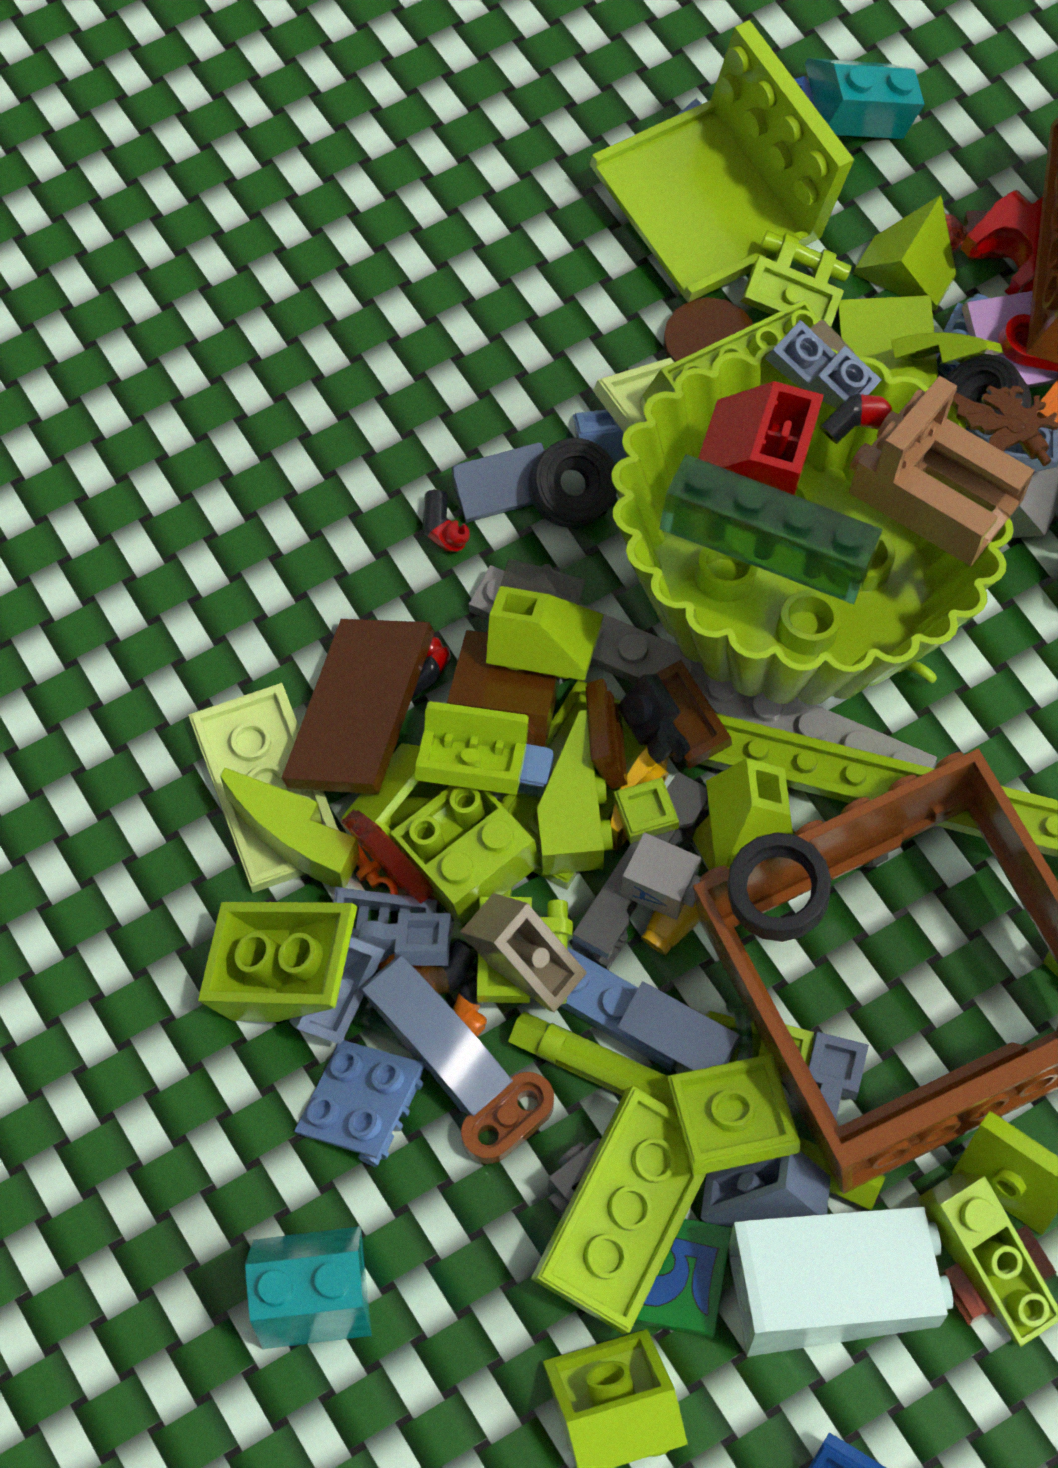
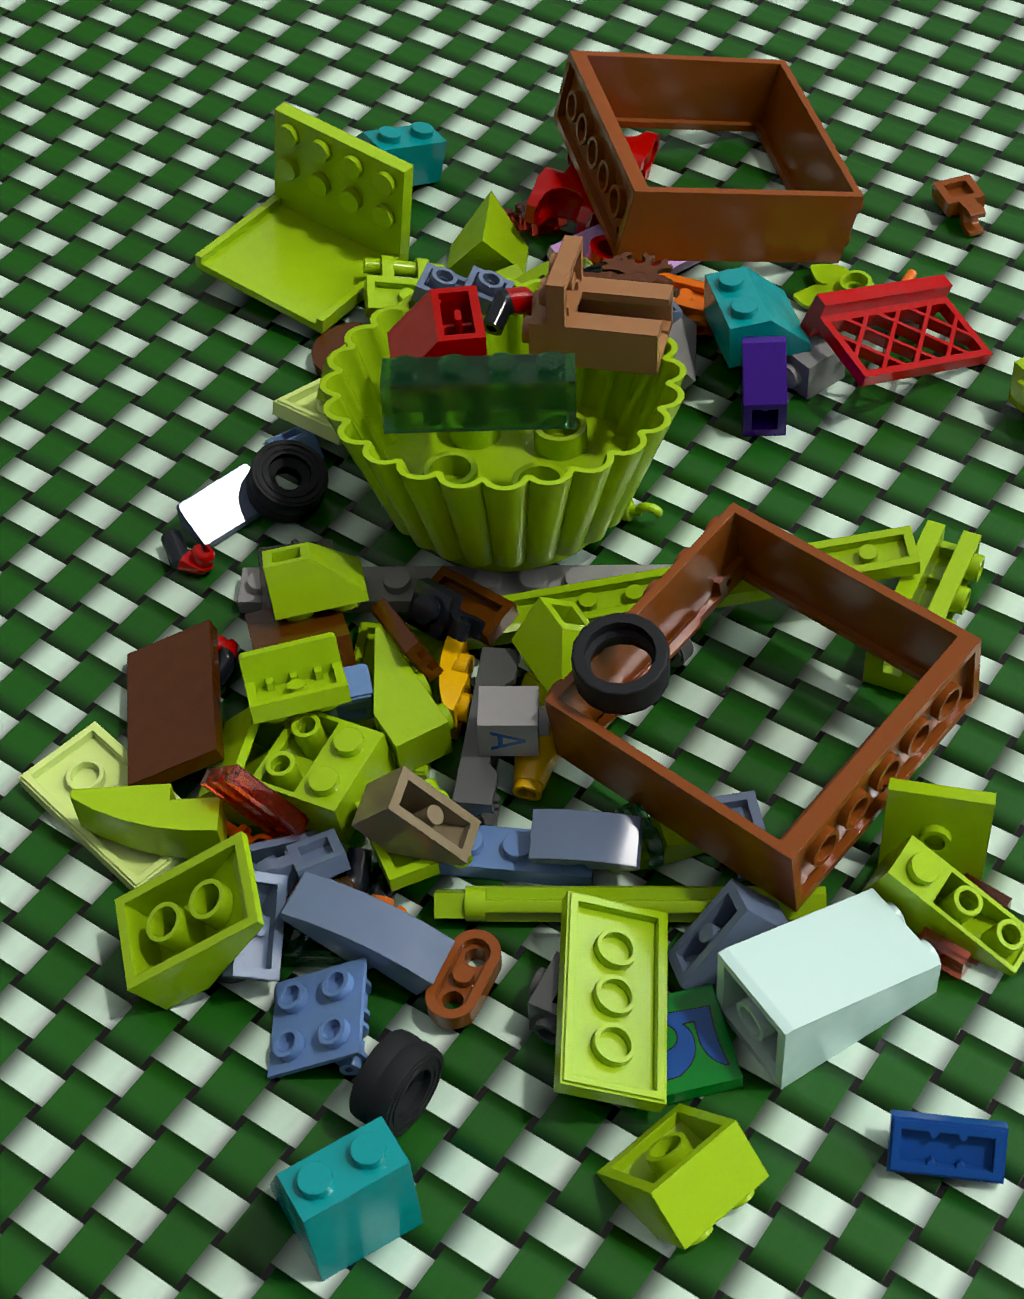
camera: 20 degrees left, 15 degrees down
lime tile [614,777,679,843] -> none
lime plate [667,1054,800,1176] -> none
none -> black tyre [349,1029,444,1138]

